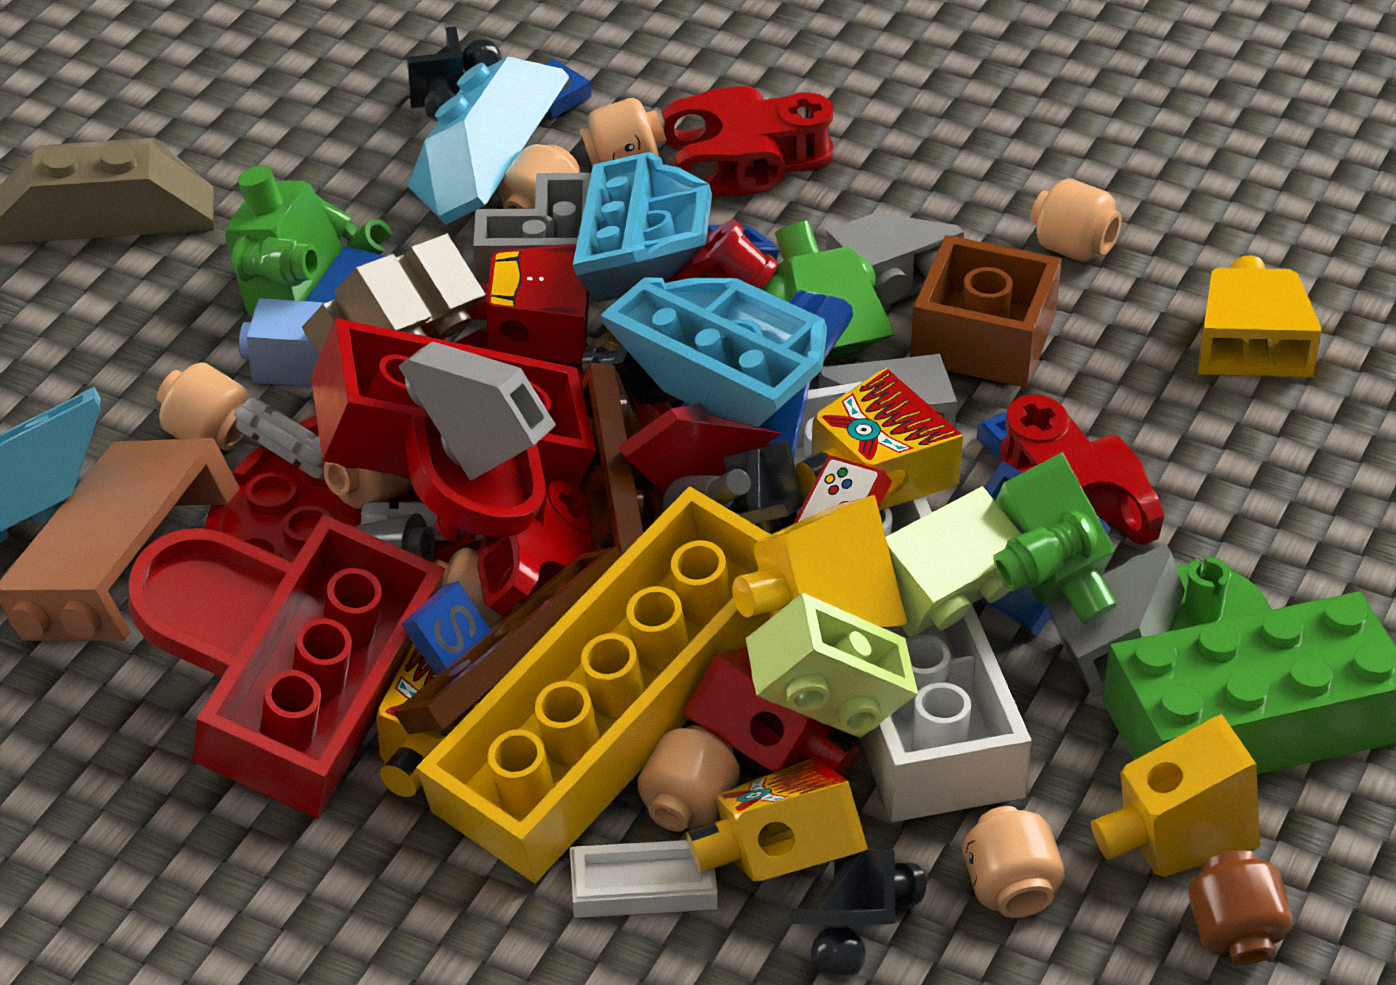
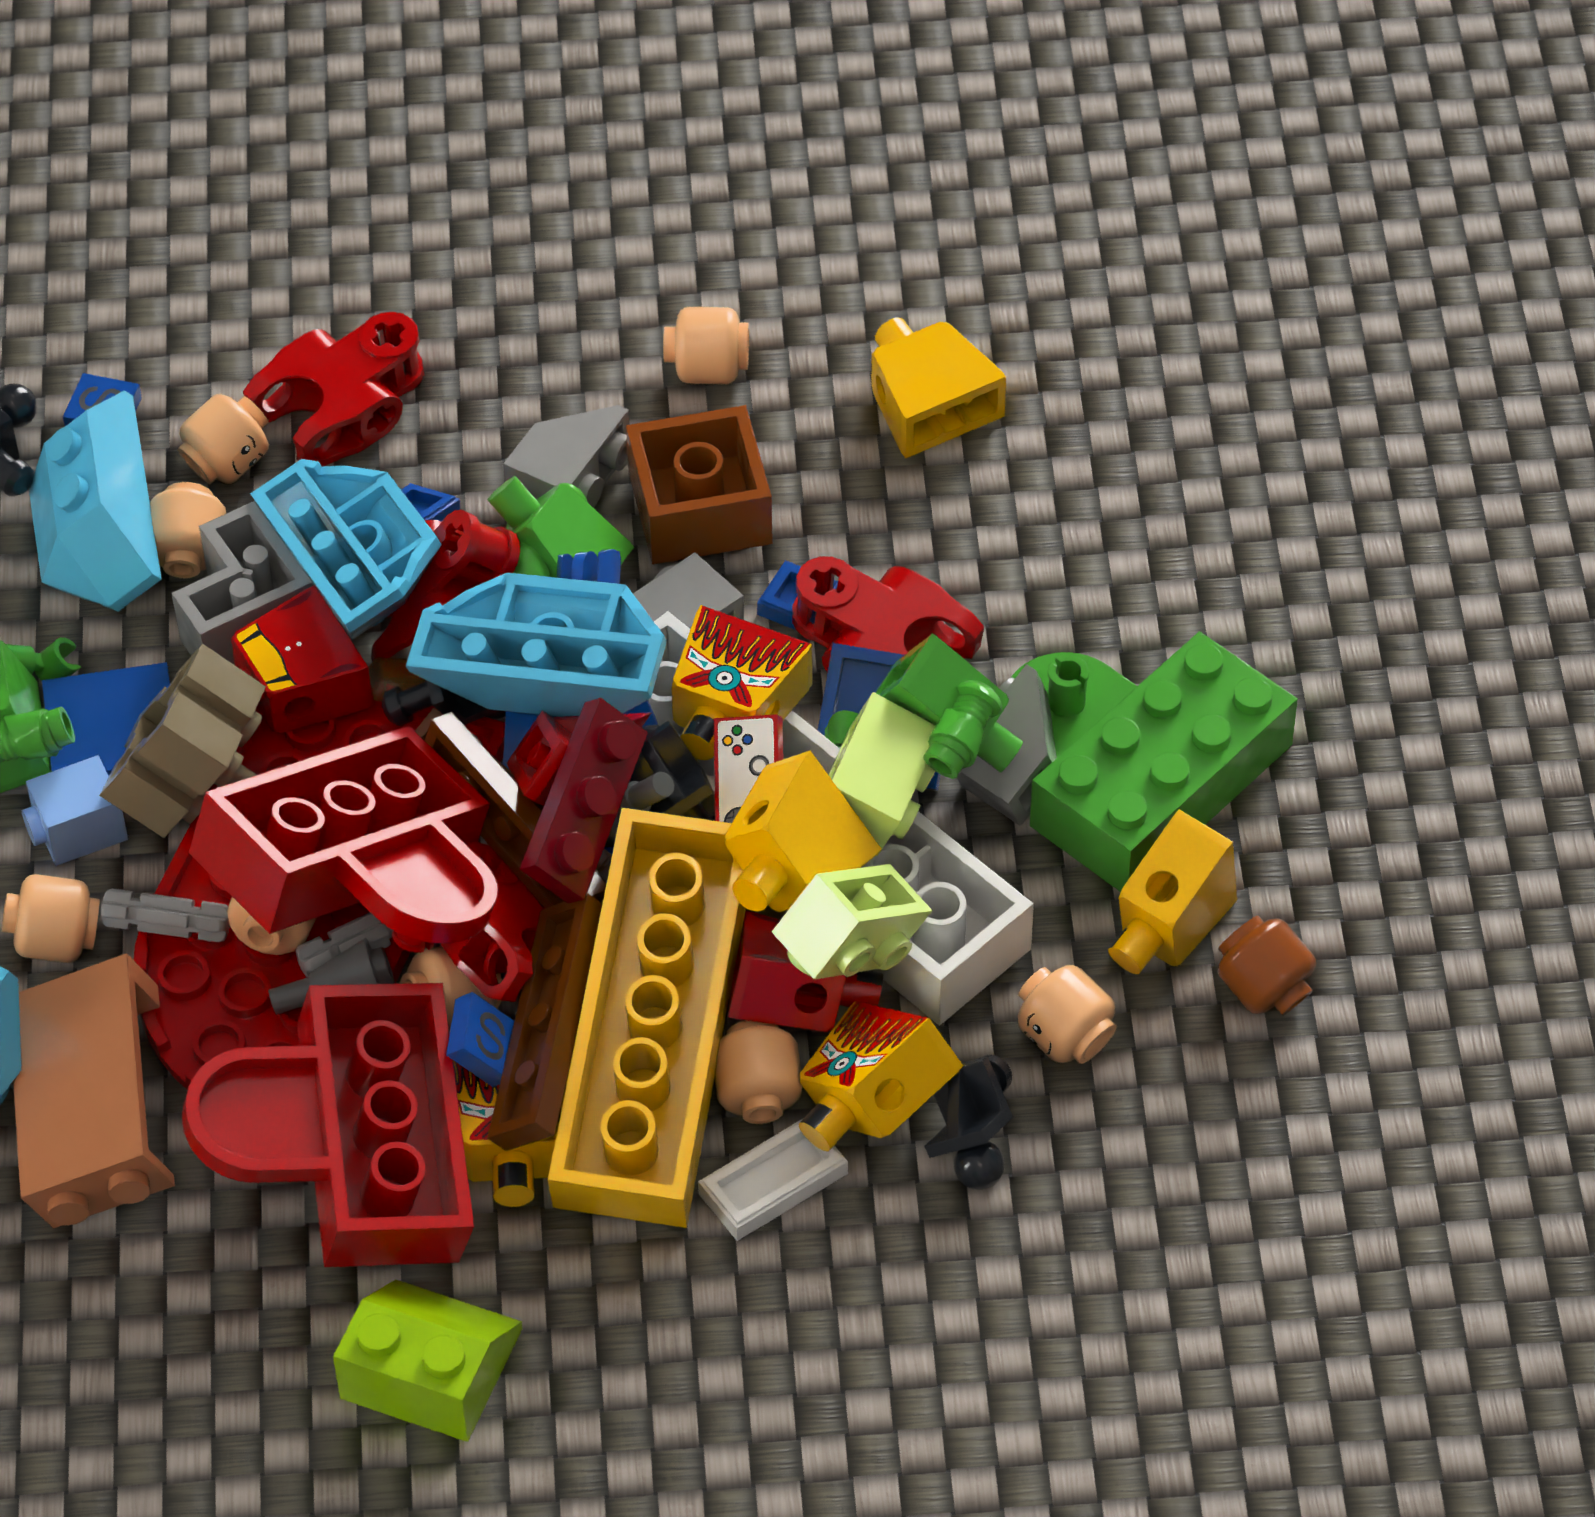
camera: 30 degrees left, 10 degrees up
light grey slope [398,342,556,481] -> none
none -> lime slope [333,1279,523,1442]
none -> dark red plate [519,698,648,903]

